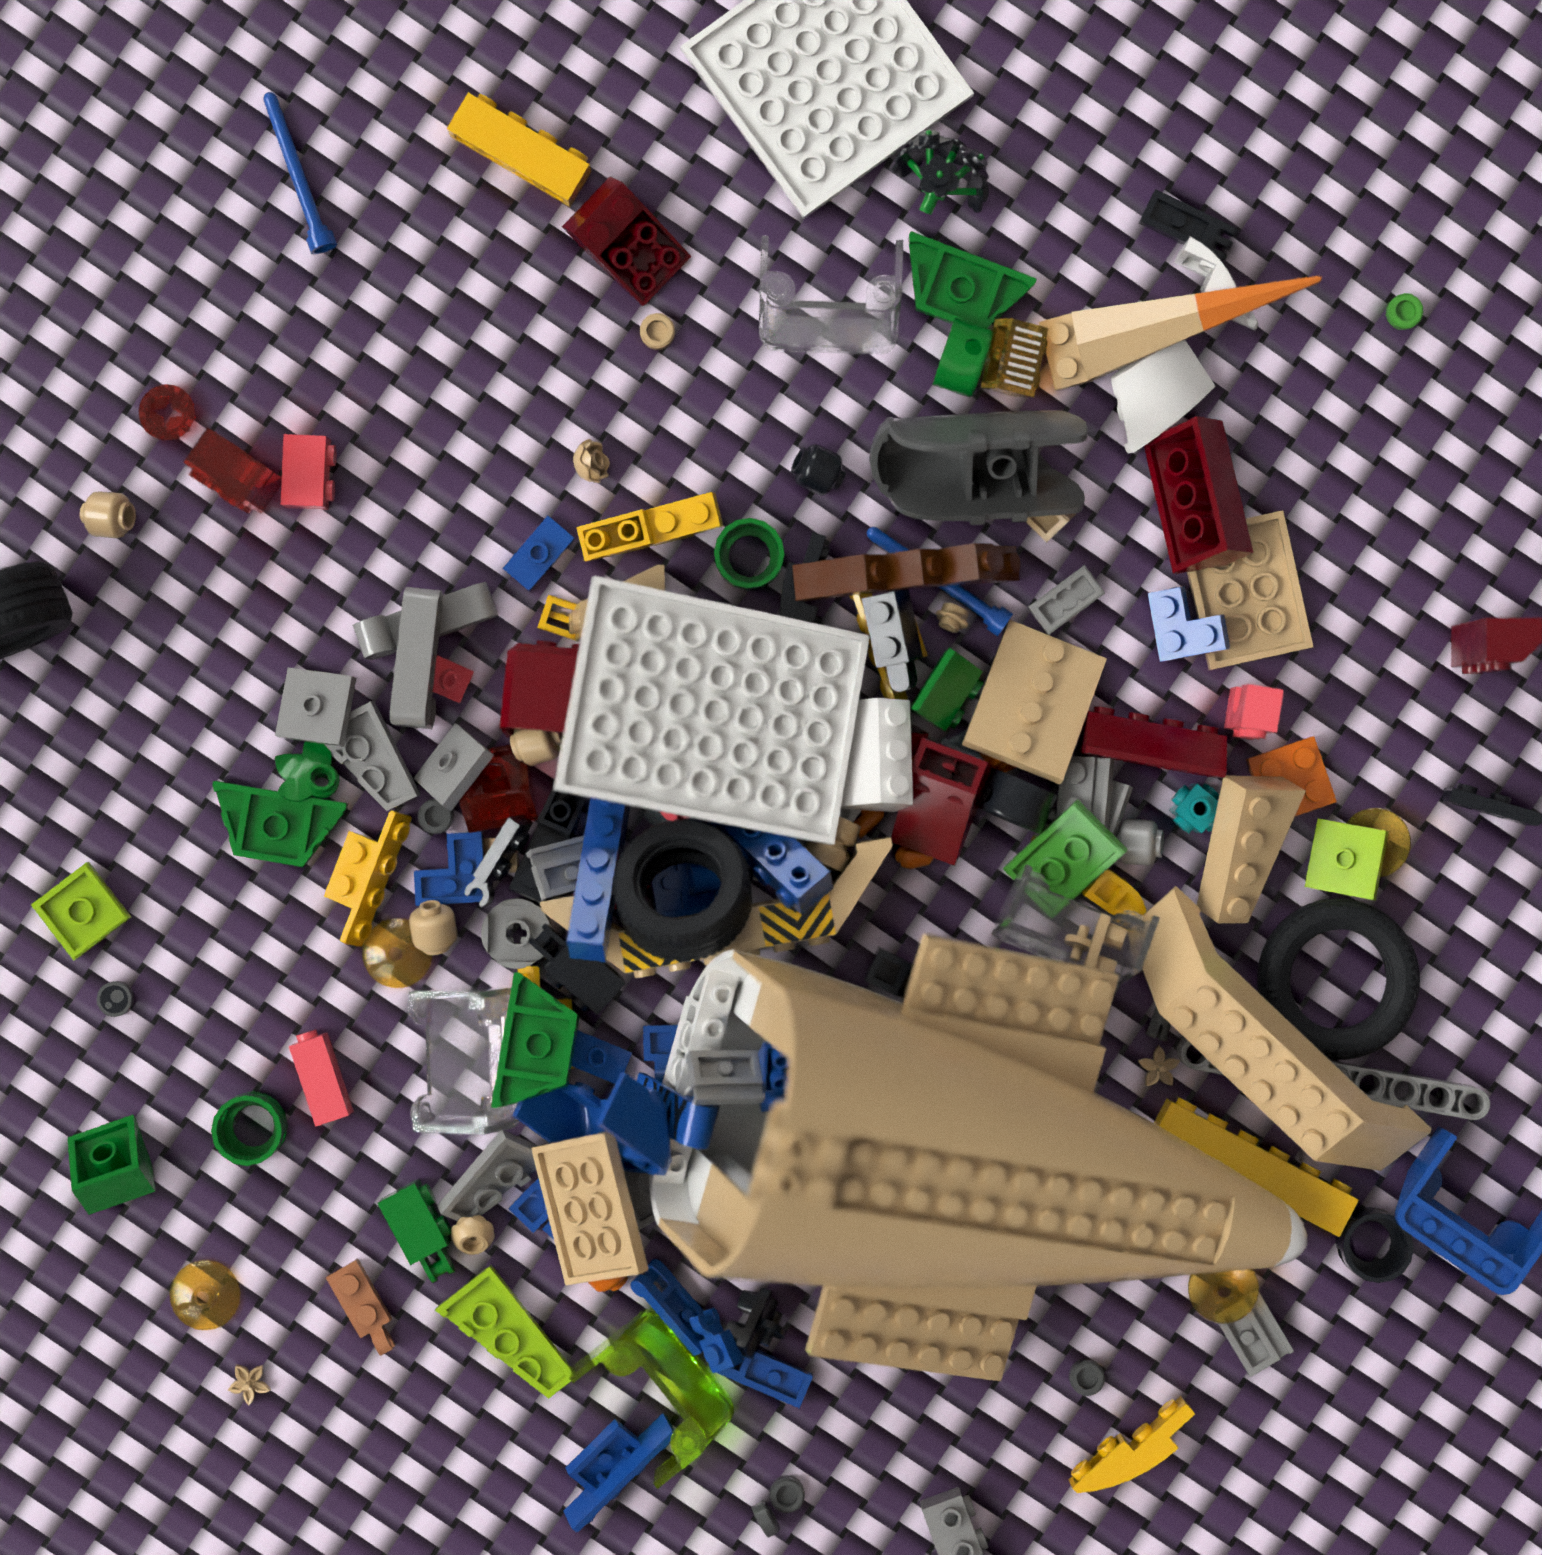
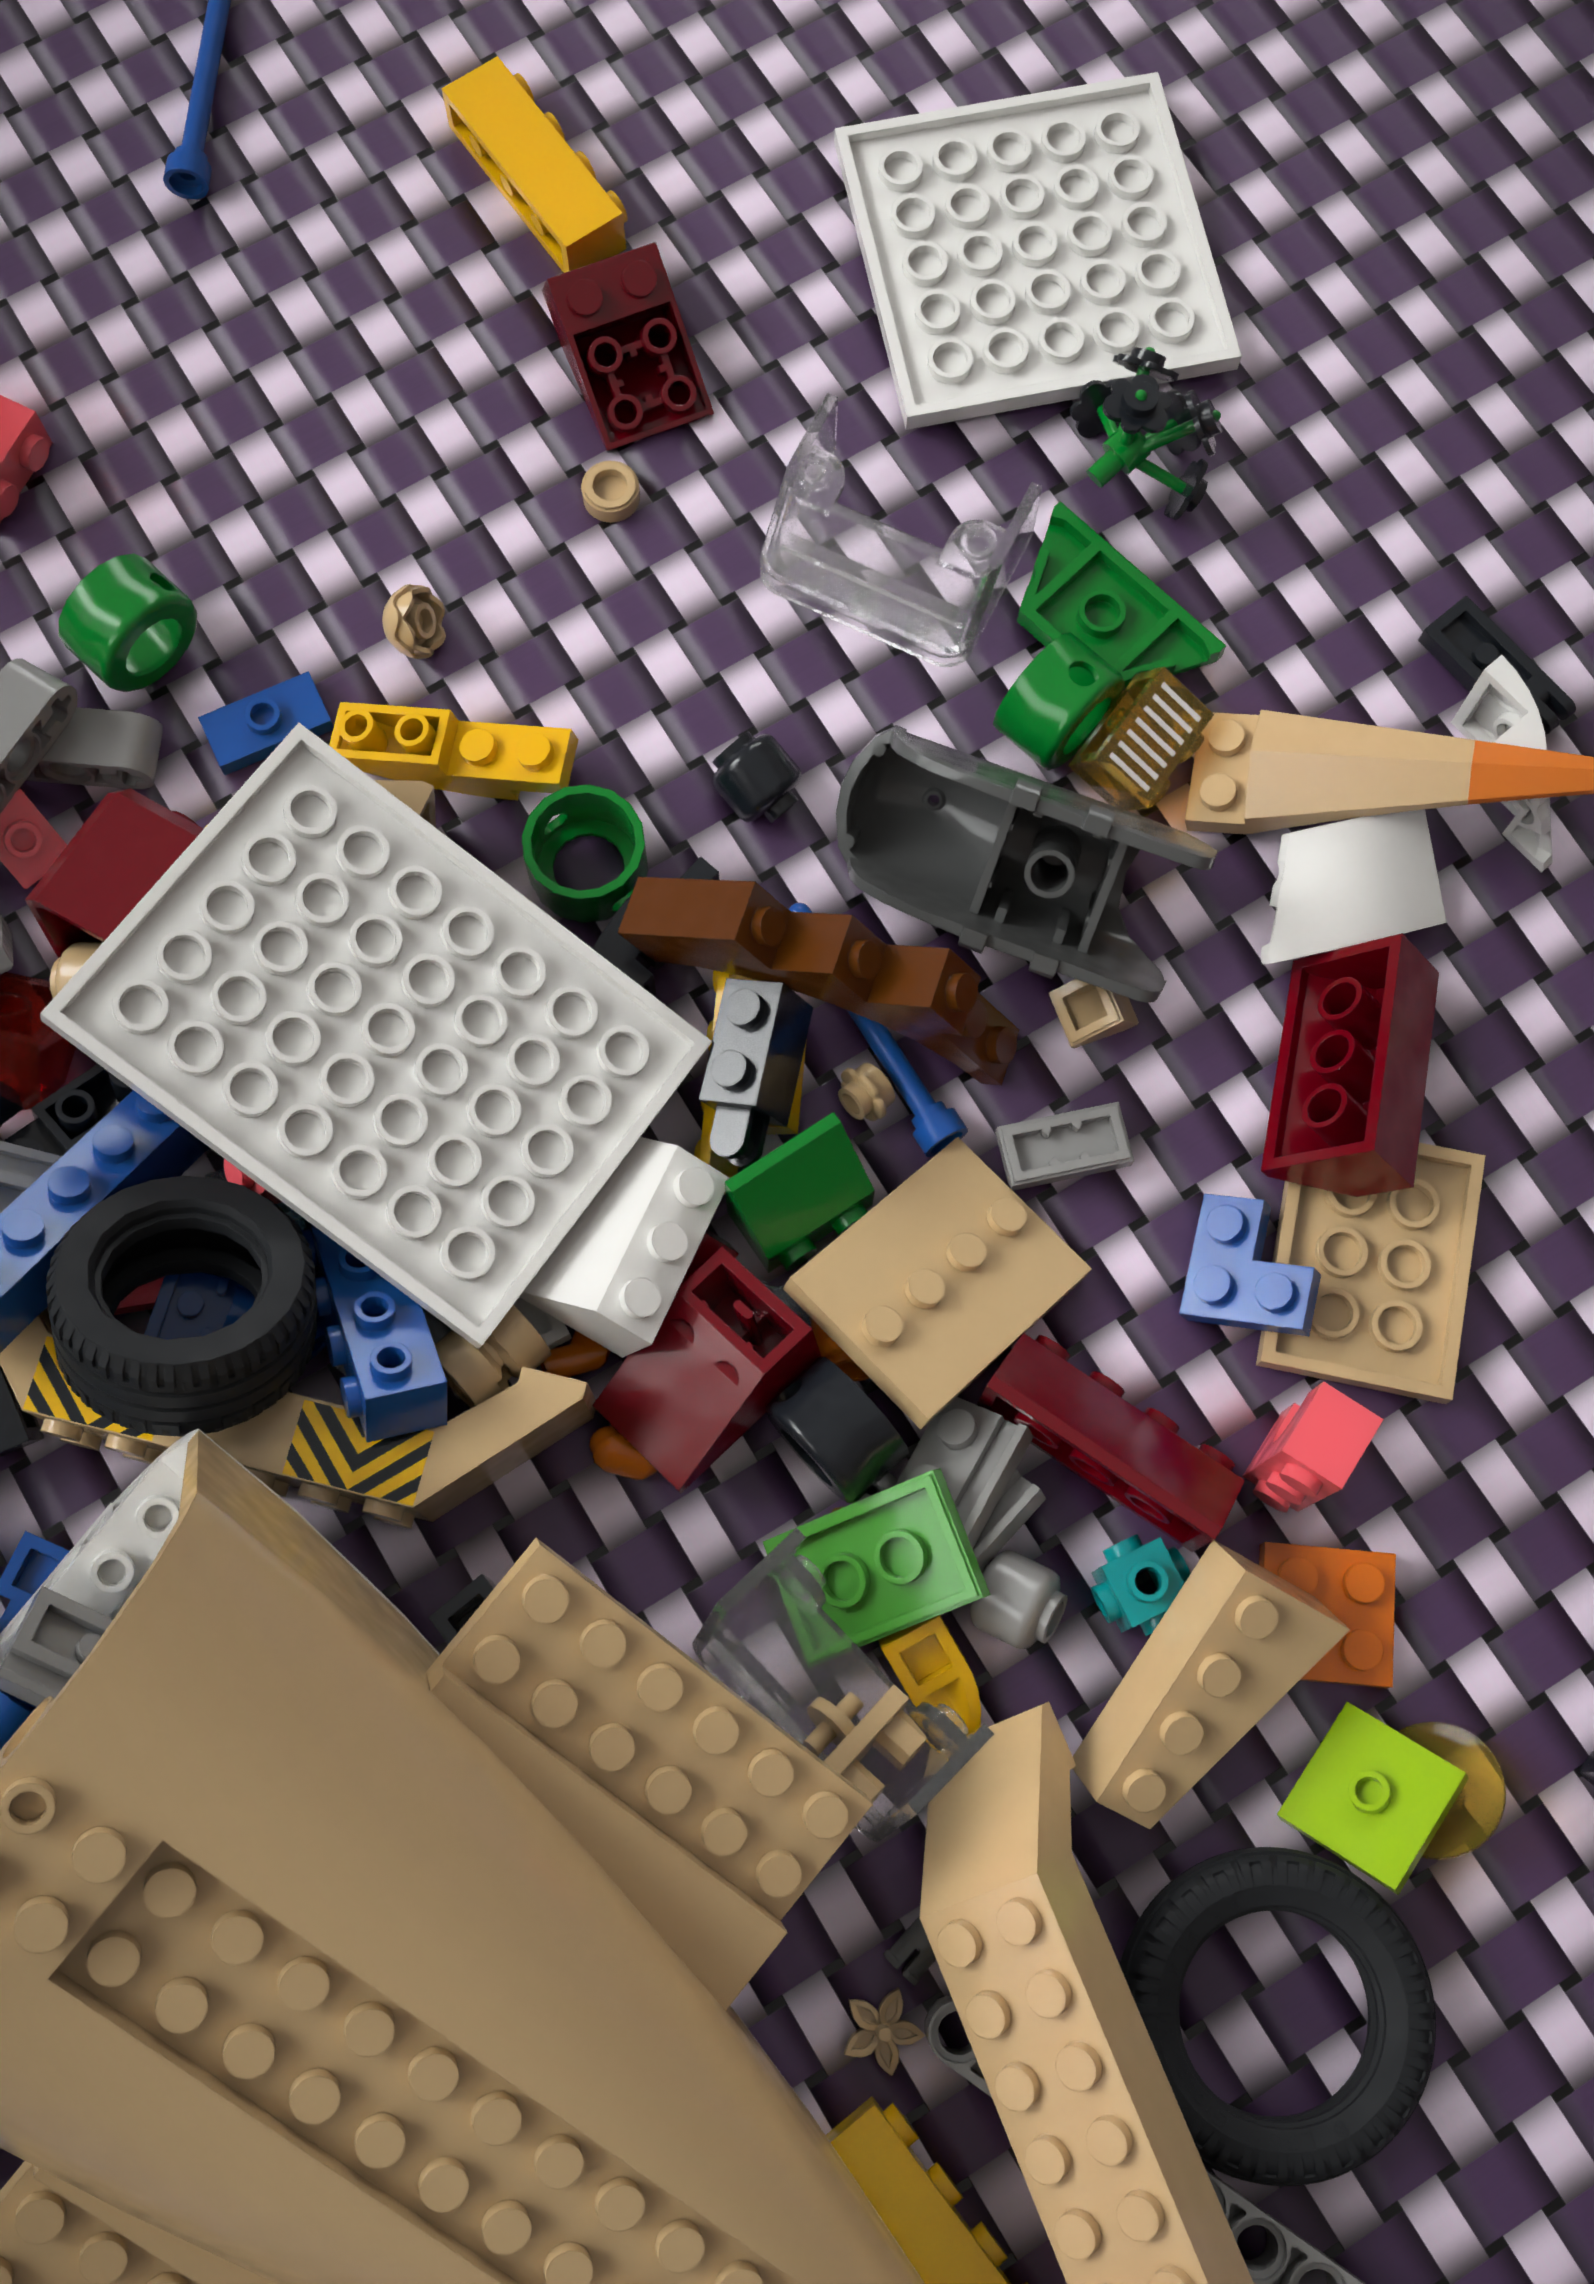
camera: 20 degrees right, 15 degrees down
none -> green piece [58,553,197,692]

